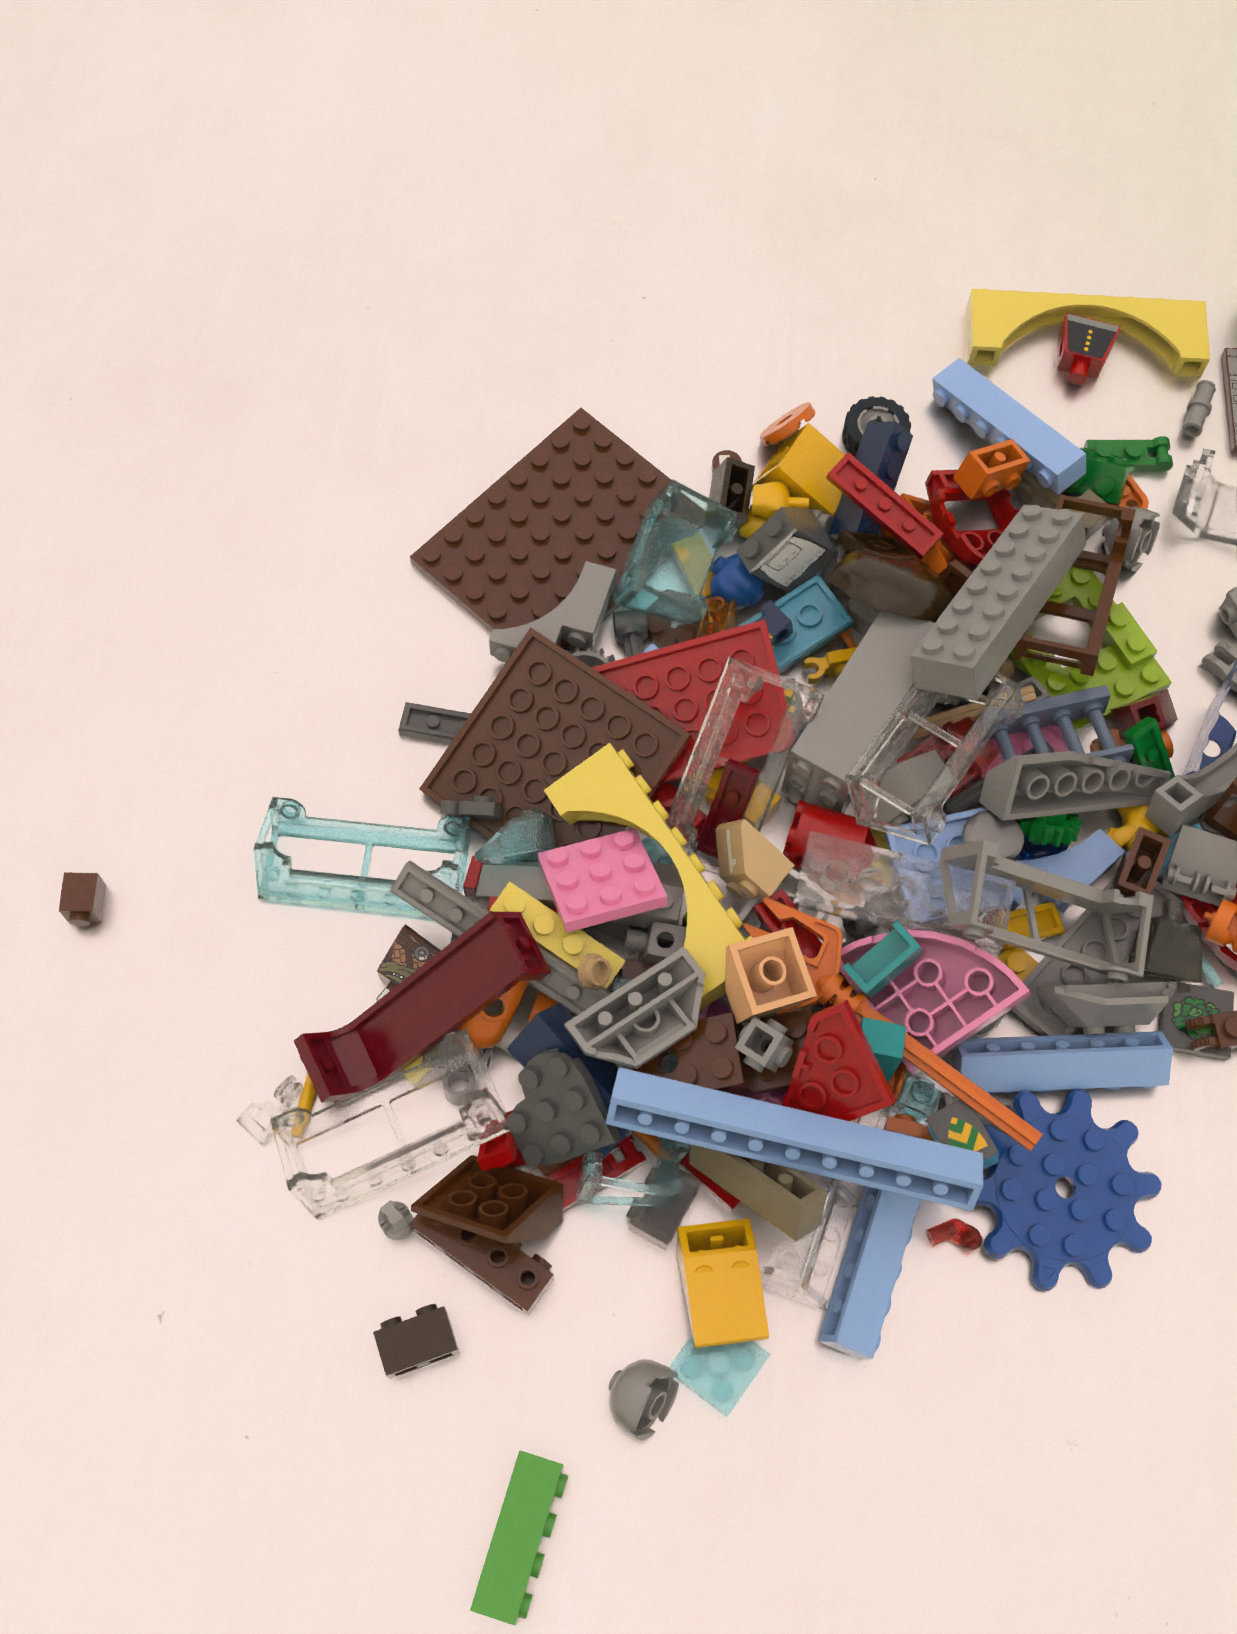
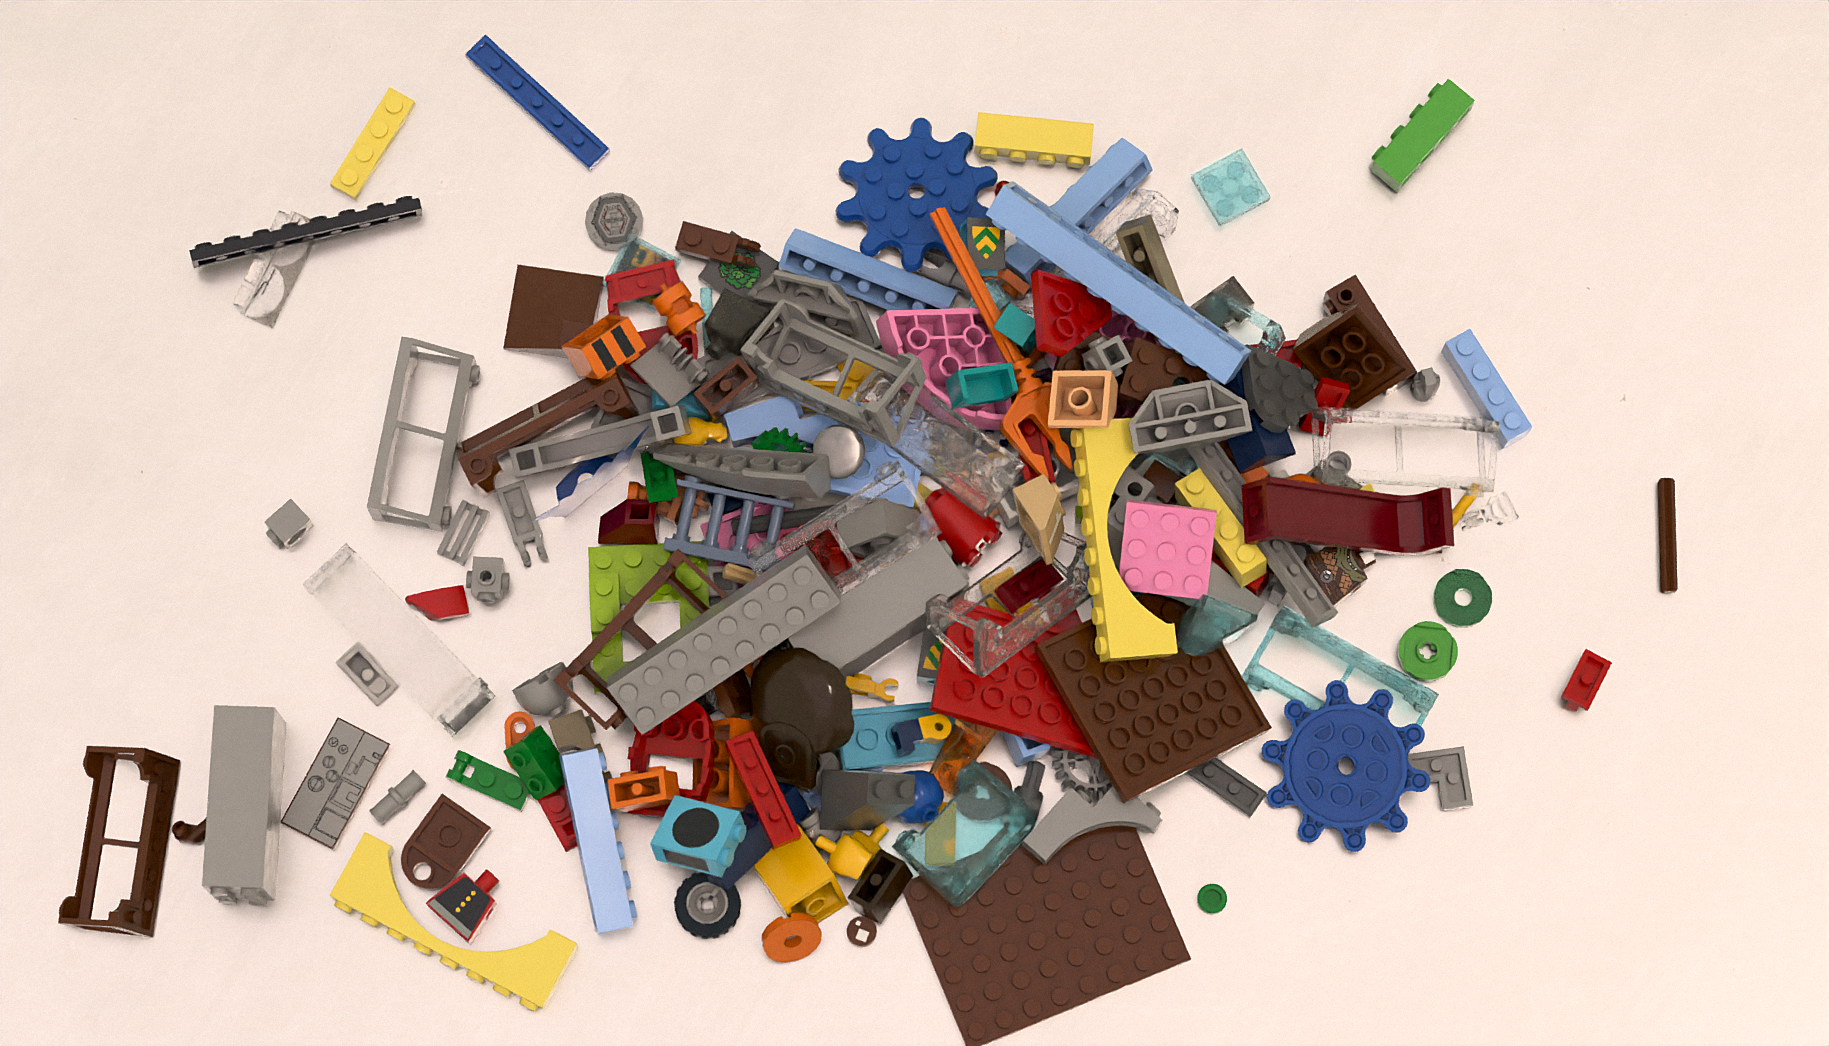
camera: 155 degrees left, 10 degrees up
reddish brown brick [59,872,106,926] -> none
dark brown brick [373,1304,460,1379] -> none
dark grey plate [440,796,503,820] -> none
red tile [463,856,486,901] -> none
tan plate [578,953,611,990] -> none
light grey cylinder [609,1359,679,1441] -> none
yellow slope [677,1218,769,1348] -> none
none -> reddish brown plate [401,793,491,891]
none -> medium azure brick [650,795,746,877]
none -> light yellow brick [974,112,1094,168]
none -> green tile [1197,884,1227,915]
none -> blue plate [1262,680,1431,852]
none -> bright green plate [1397,621,1458,682]
none -> light grey plate [1408,746,1474,811]
none -> clear green tile [1433,569,1492,628]
none -> light blue brick [1441,329,1533,449]
none -> red plate [1561,649,1612,712]
none -> reddish brown axle [1658,478,1678,593]

